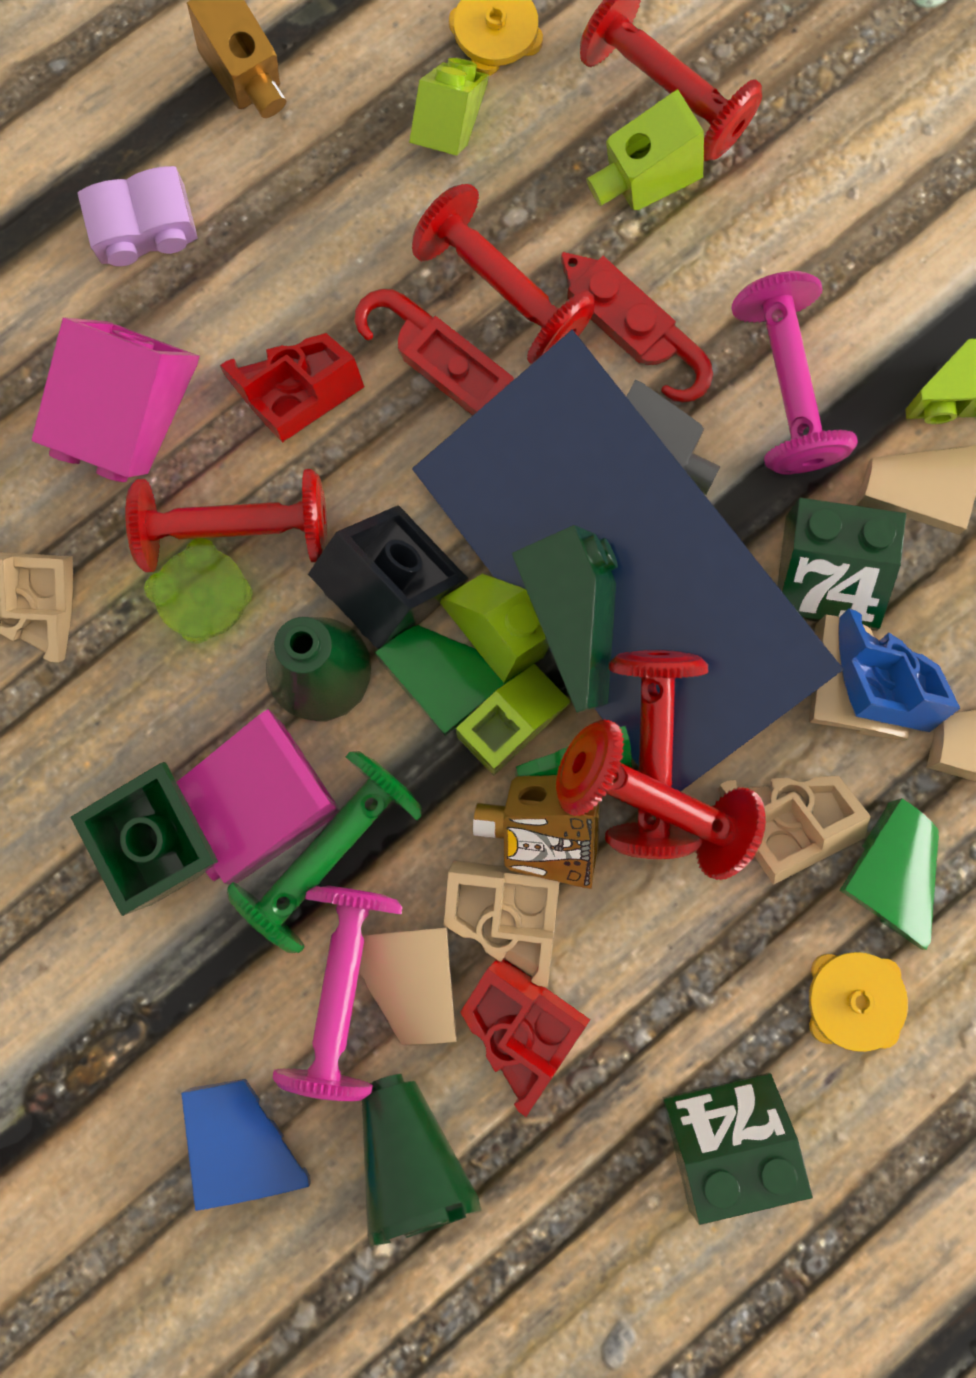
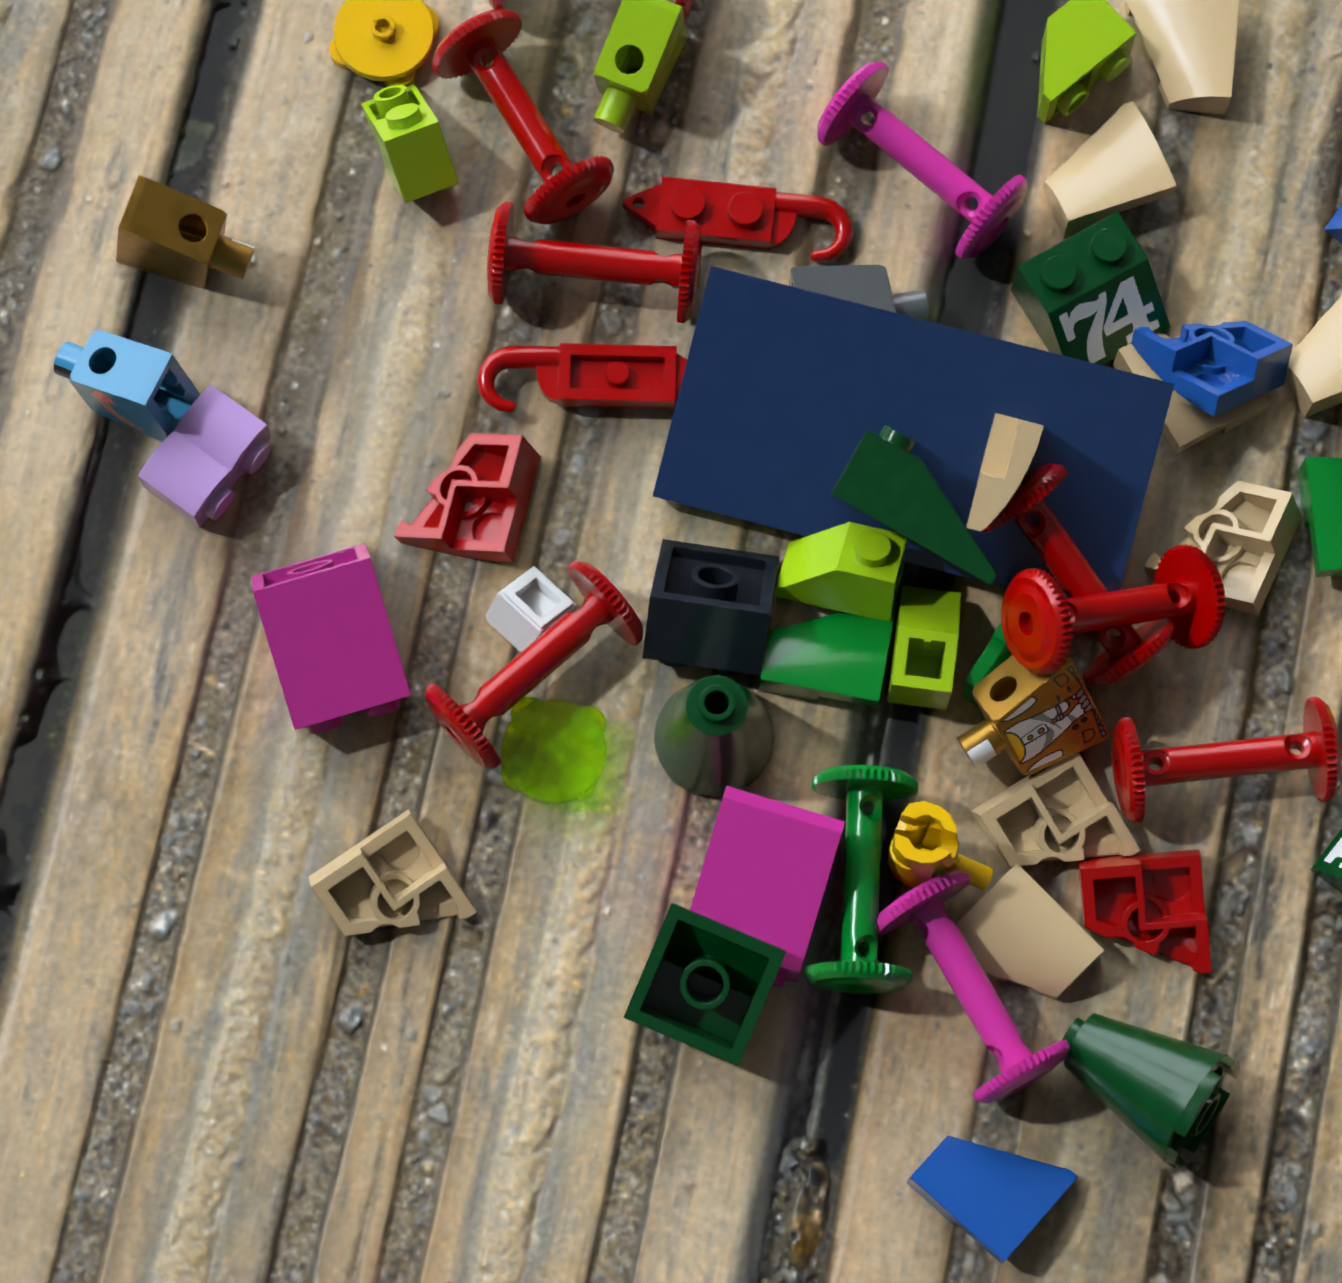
camera: 40 degrees left, 5 degrees down
none -> dark azure torso [54,330,200,442]
none -> red hose [432,9,614,225]
none -> white slope [486,566,577,652]
none -> yellow piece [888,801,993,890]
none -> tan slope [966,413,1044,532]
none -> red hose [1112,696,1341,823]

